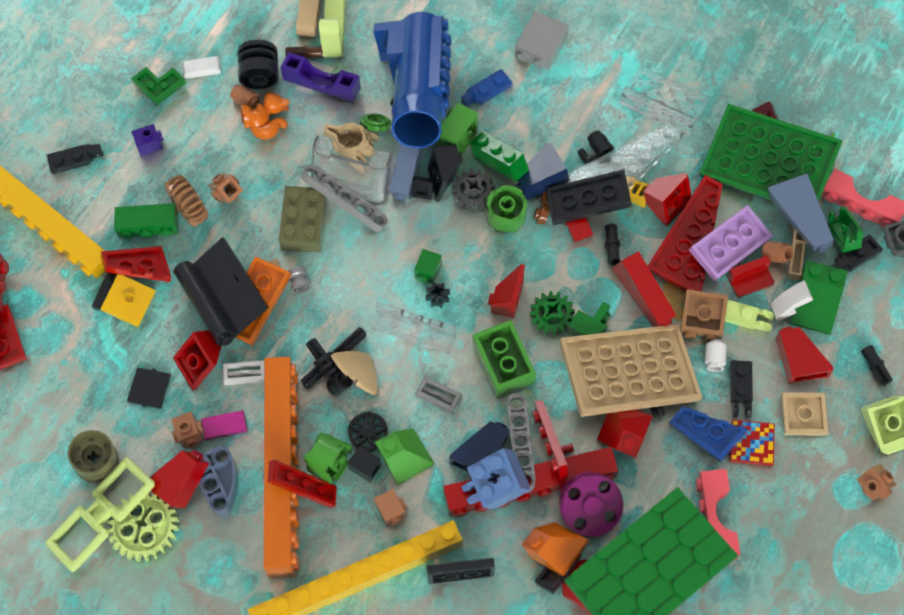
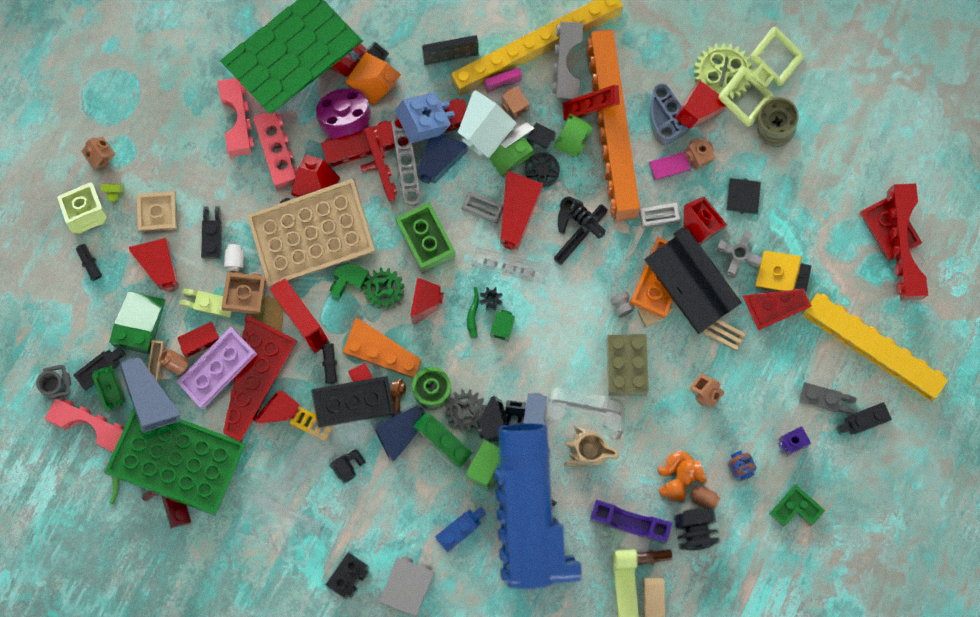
camera: 175 degrees right, 10 degrees up
green brick [114,203,178,239] -> none
medium nougat gear [165,175,208,227] -> none
white tile [182,56,222,79] -> none
light grey beam [301,164,388,231] -> none
tan brick [331,351,377,395] -> none
bright green gear [360,113,391,132] -> none
blue wing [669,406,747,463] -> none
tile [729,419,775,466] -> none
white slope [771,280,813,321] -> none
none -> lime tile [101,183,124,201]
none -> coral brick [253,112,297,190]
none -> black brick [325,552,369,599]
none -> orange wing [342,317,421,378]
none -> light aqua slope [458,90,517,158]
none -> green animal [467,287,479,338]
none -> dark pink tile [484,67,522,93]
none -> white sticker [500,117,534,148]
none -> red slope [501,171,543,250]
none -> light grey arch [553,21,583,99]
none -> tan tile [702,319,746,351]
none -> light grey pin [716,231,763,277]
none -> head [728,451,757,481]
none -> dark grey hinge [799,382,857,414]

